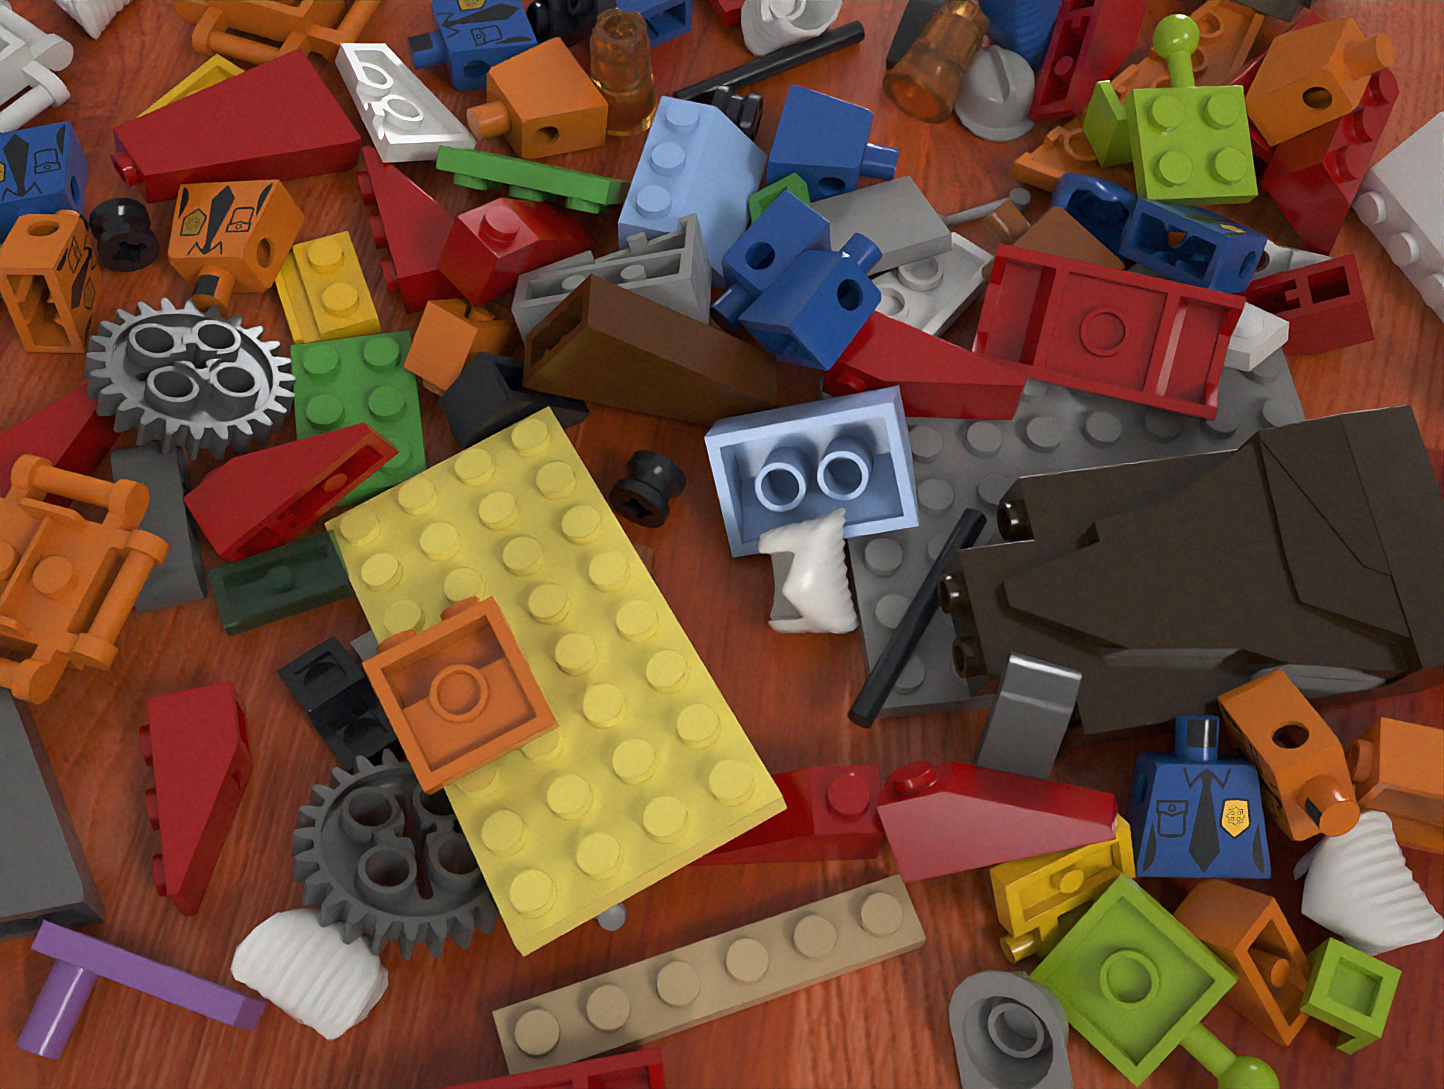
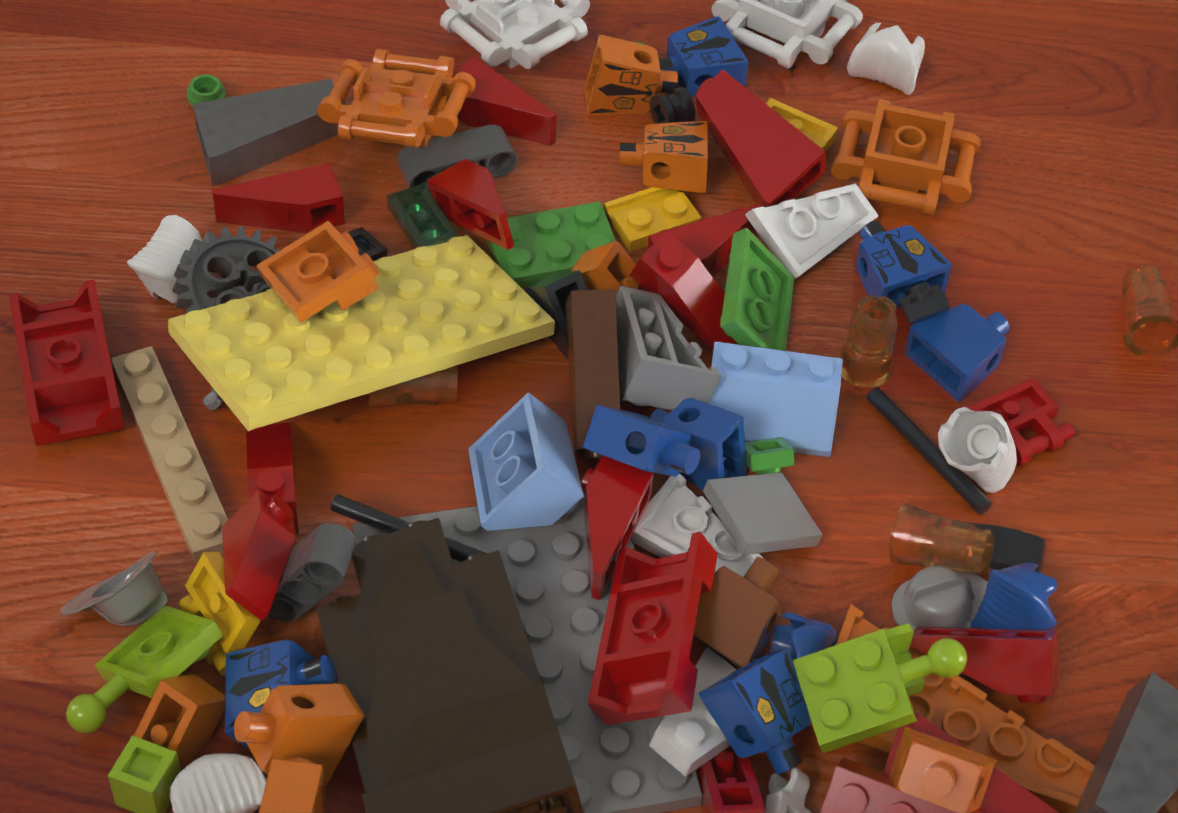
camera: 85 degrees right, 10 degrees down
medium lavender piece [15,920,267,1060] -> none
dark grey gear [83,298,296,461] -> none
orange torso [467,37,608,160] -> none
black wheel [609,450,686,528] -> none
black wheel [711,84,764,142] -> none
white hair [758,508,860,634] -> none
blue torso [766,84,900,203] -> none
light grey hinge [938,187,1031,228] -> none

